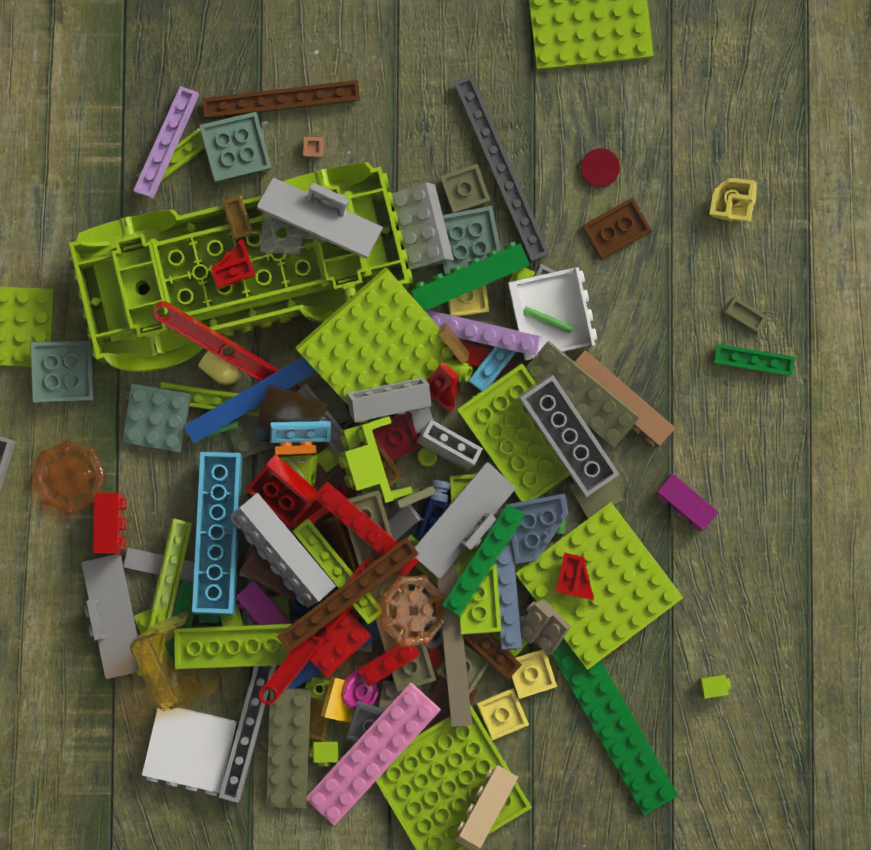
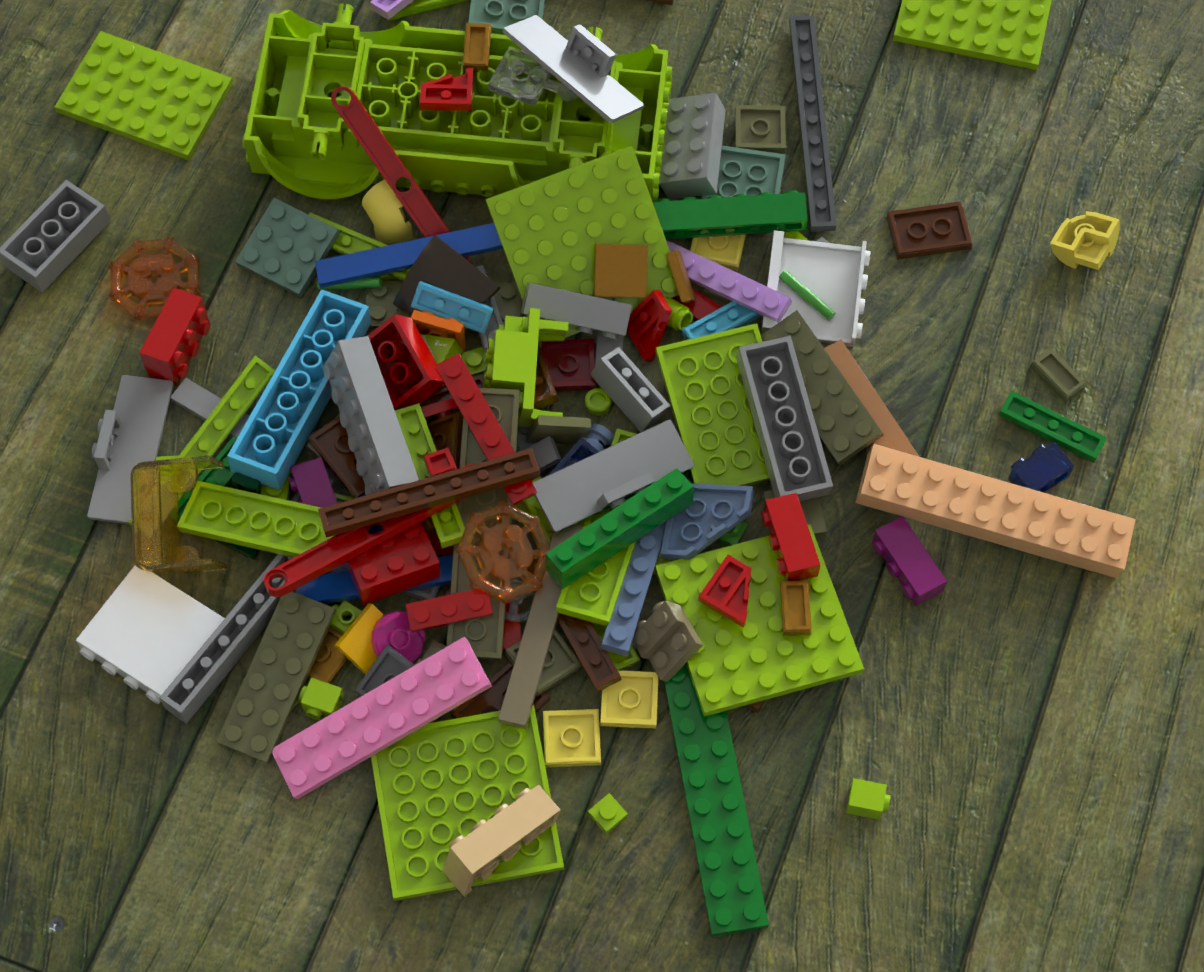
camera: 20 degrees right, 20 degrees down
sand green plate [30,341,93,402] -> none
nougat plate [303,137,324,158] -> none
dark red tile [581,148,620,188] -> none
none -> red tile [423,447,457,477]
none -> lime plate [588,793,628,835]
none -> pearl gold tile [593,244,648,298]
none -> red brick [761,493,821,581]
none -> pearl gold tile [780,581,812,636]
none -> light nougat brick [855,444,1136,578]
none -> clear blue brick [1008,441,1074,493]

